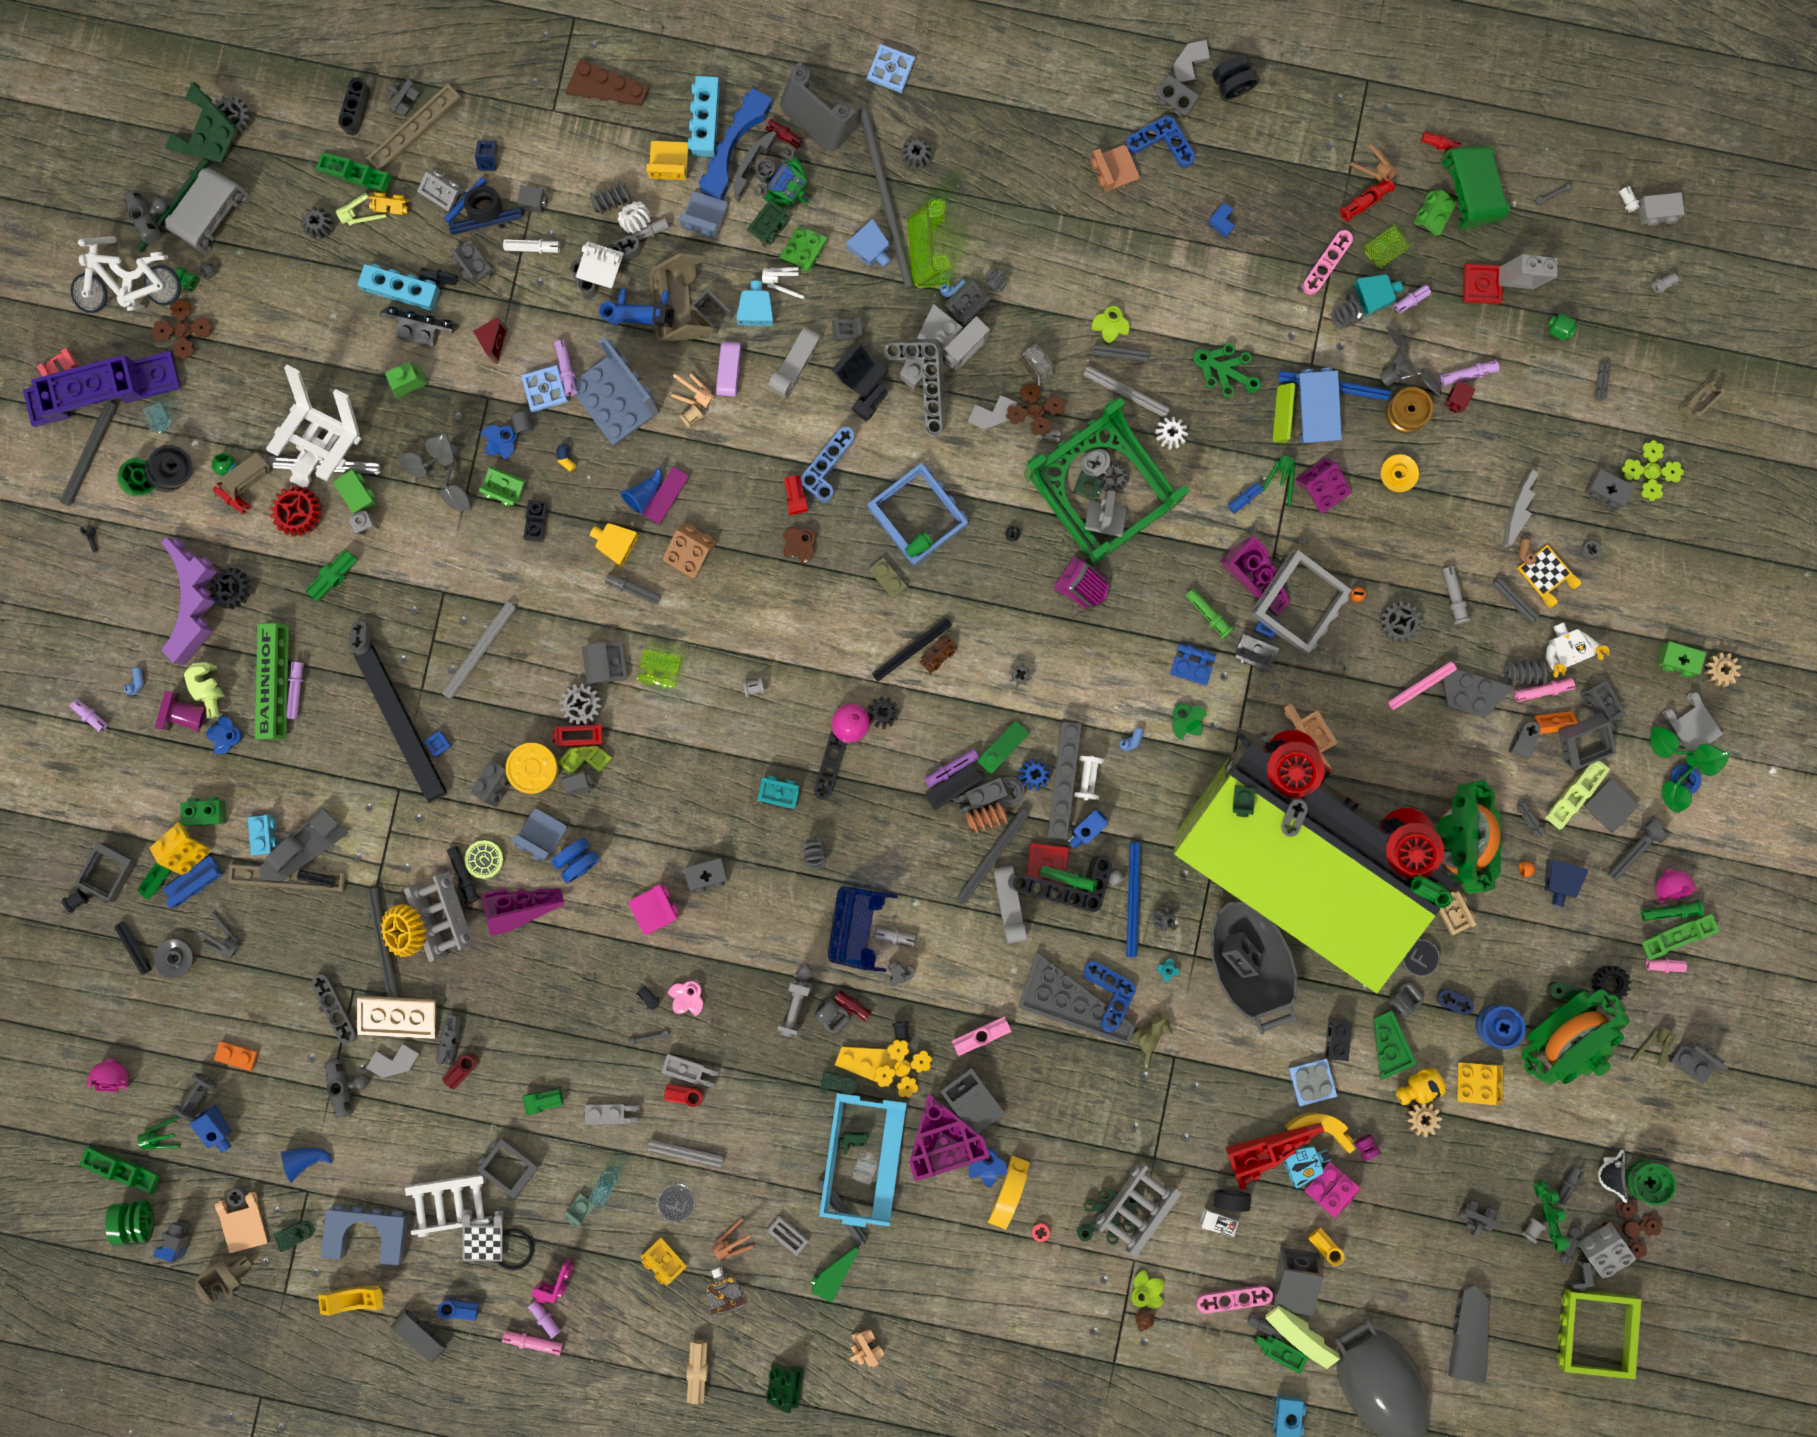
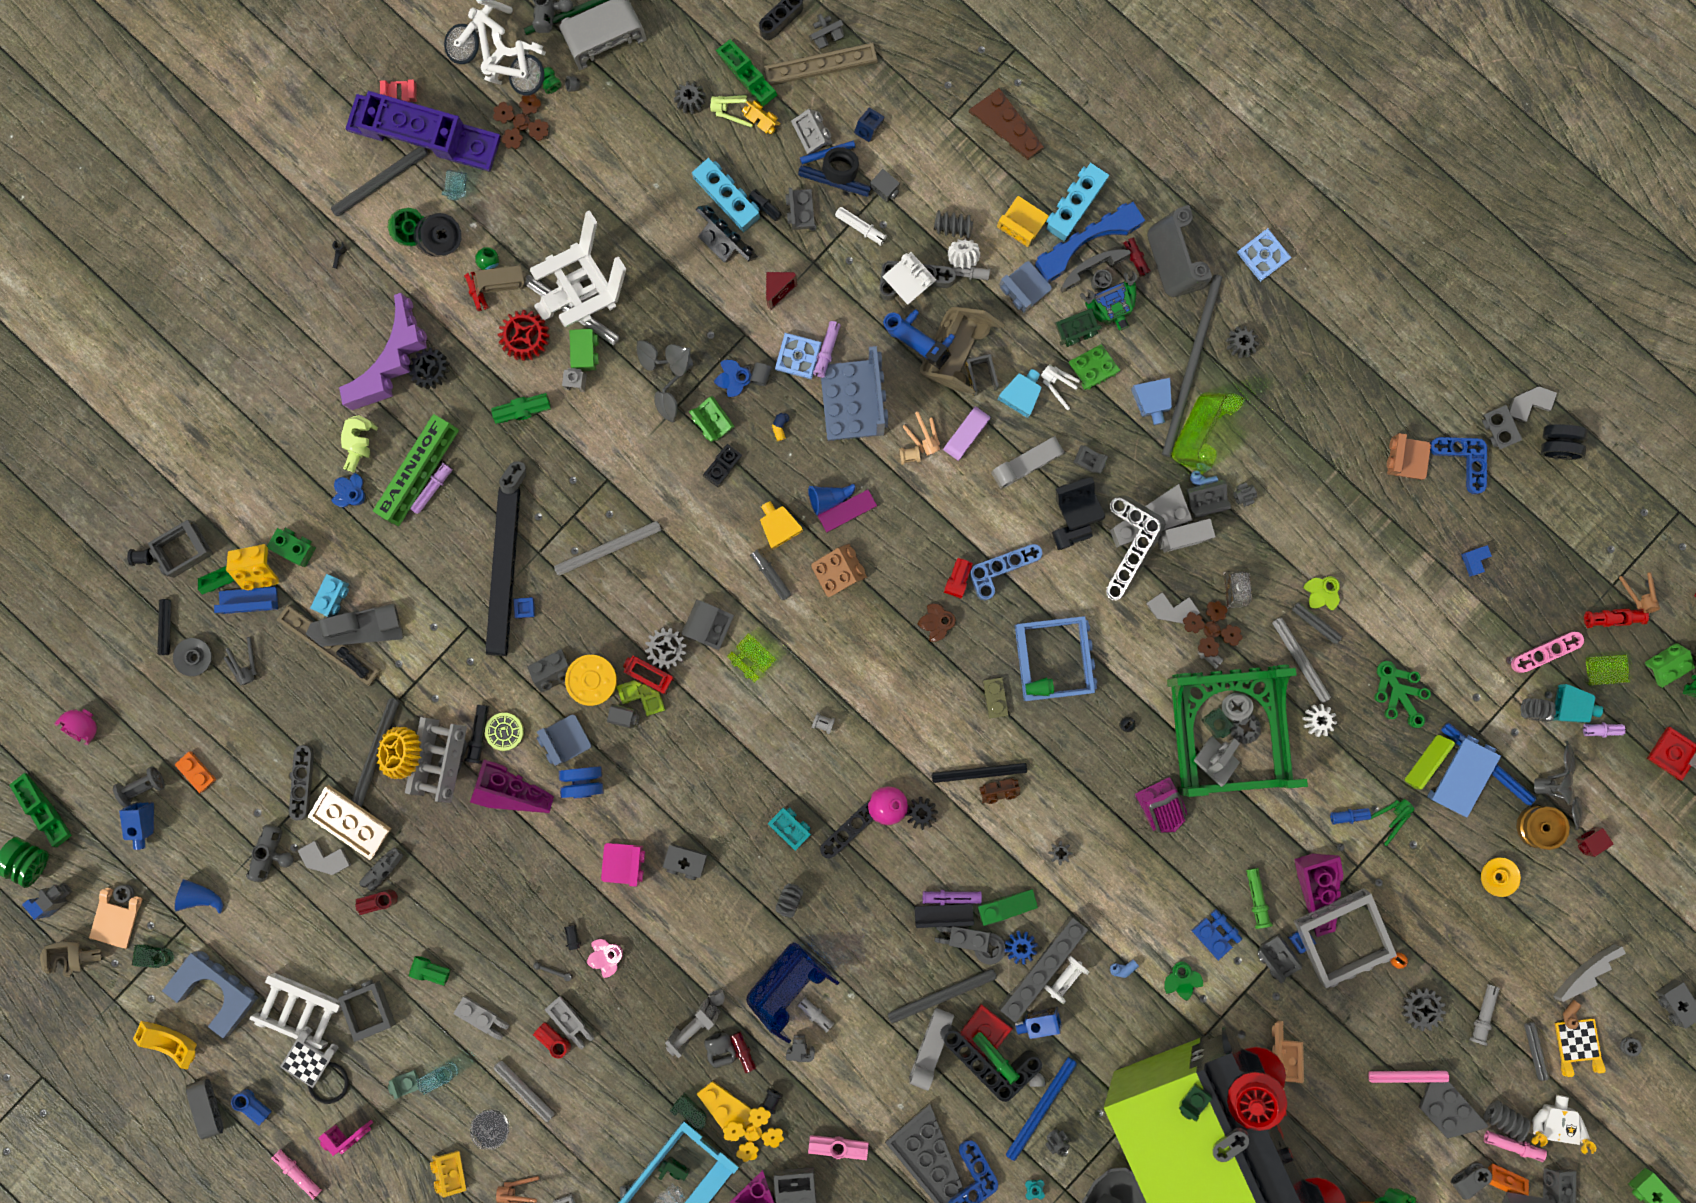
camera: 35 degrees right, 0 degrees up
lavender pin [70,698,108,733] -> none
medium blue arm [124,668,144,695] -> none
green plant [137,1116,180,1150] -> none
magenta plant [154,690,206,732] -> none
bright green torso [385,362,428,398] -> none
lavender pin [527,1301,561,1339] -> none
nougat piece [966,802,1009,834] -> none
magenta bracket [1295,457,1351,514] -> none
lavender pin [1440,360,1499,387] -> none

